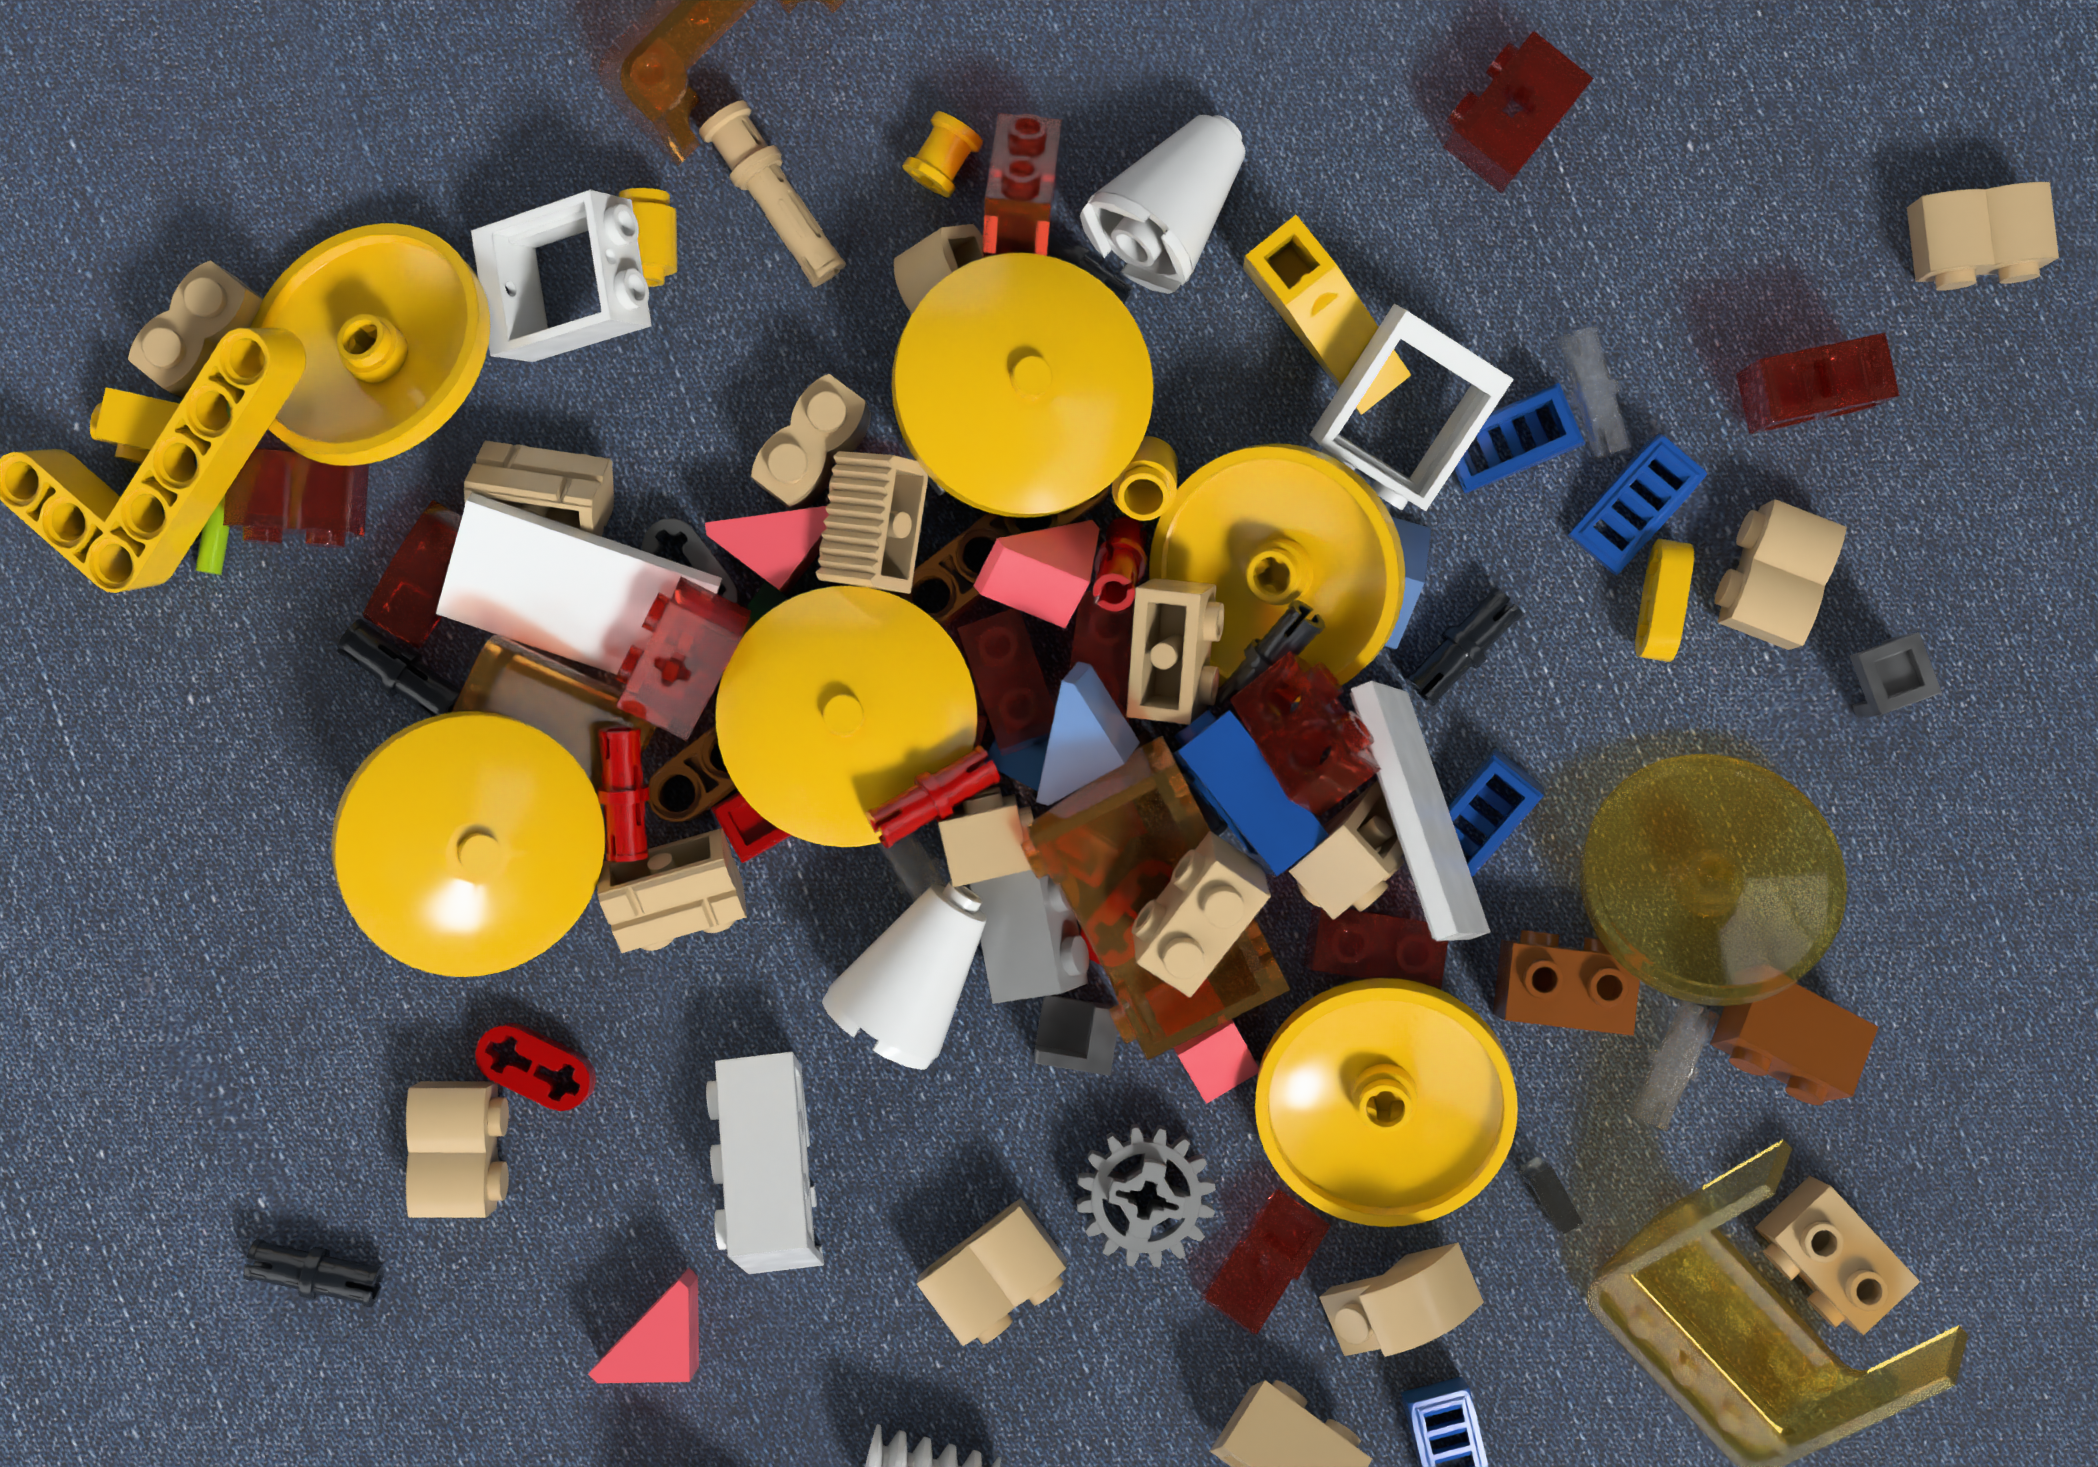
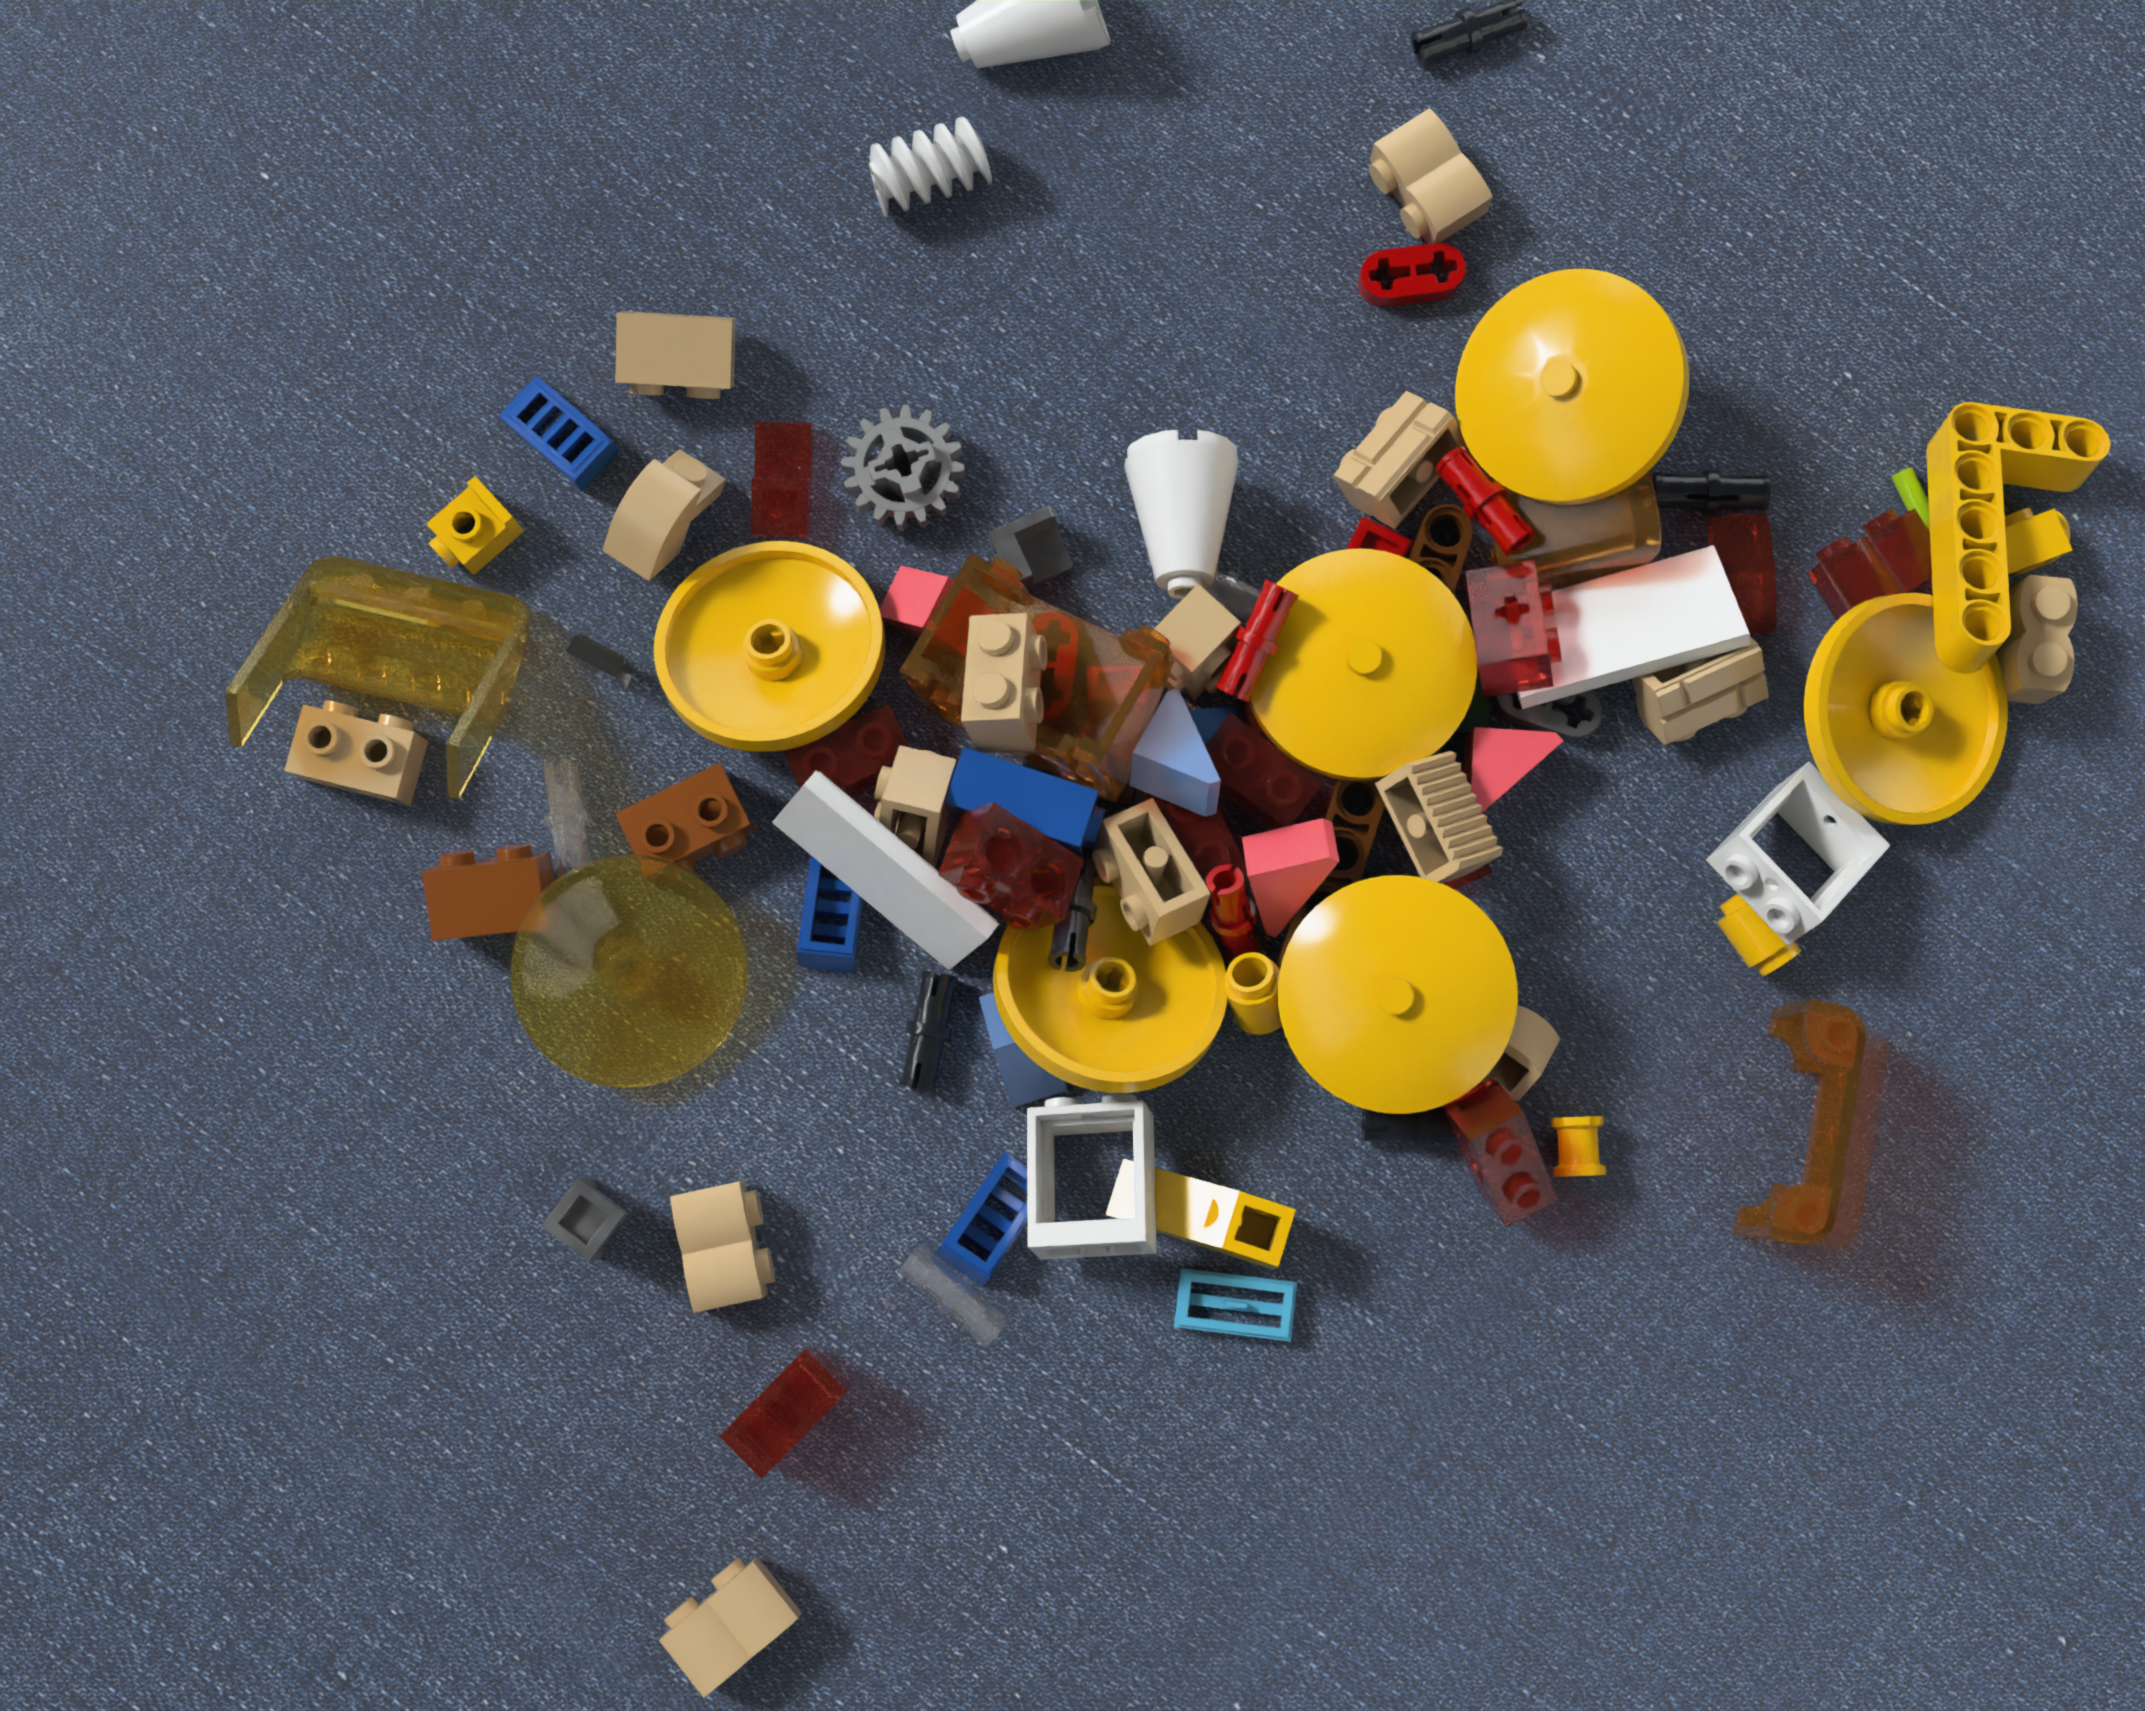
camera: 150 degrees right, 5 degrees down
coral slope [588,1268,699,1383] -> none
tan pin [699,100,846,287] -> none
white wedge [706,1052,824,1274] -> none
tan brick [751,374,871,511] -> none
tan brick [916,1198,1067,1346] -> none
light grey brick [970,857,1089,1004] -> none
white cone [1080,115,1245,294] -> none
clear red brick [1443,31,1594,194] -> none
blue slope [1567,434,1707,575] -> none
yellow beam [1635,538,1694,662] -> none
none -> yellow brick [426,476,525,575]
none -> medium azure tile [1174,1267,1297,1342]

